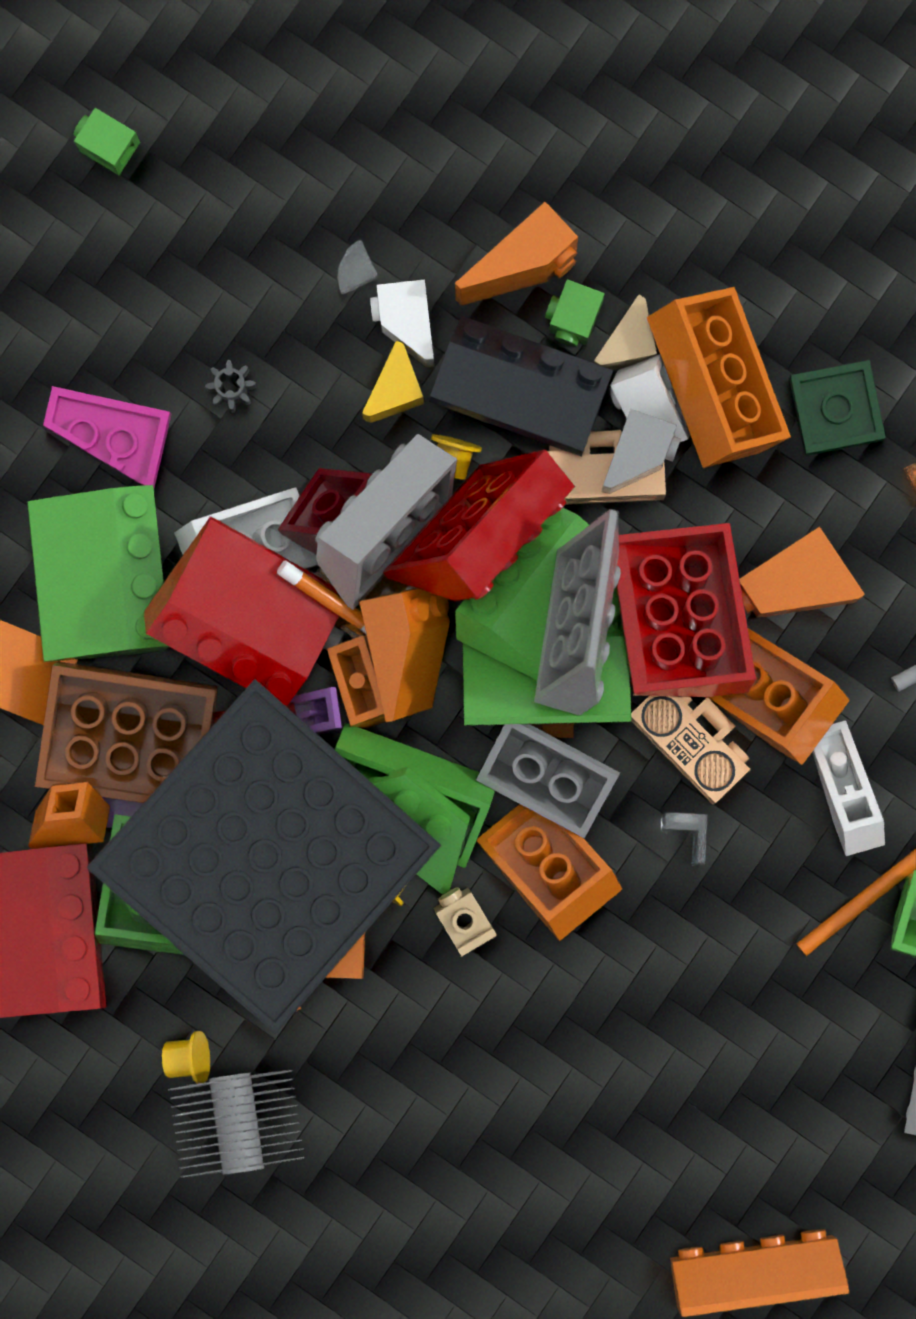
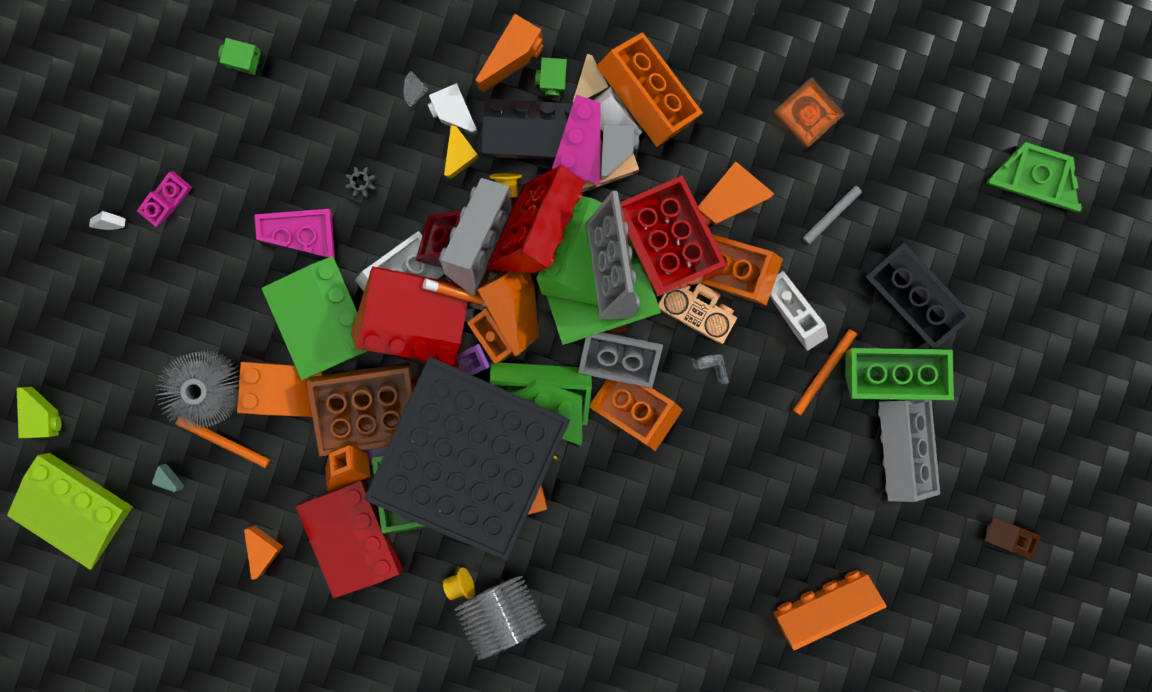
camera: 25 degrees left, 5 degrees up
tan brick [433,887,497,956] -> none
dark green plate [789,360,886,456] -> none
none -> dark pink wing [552,95,601,184]

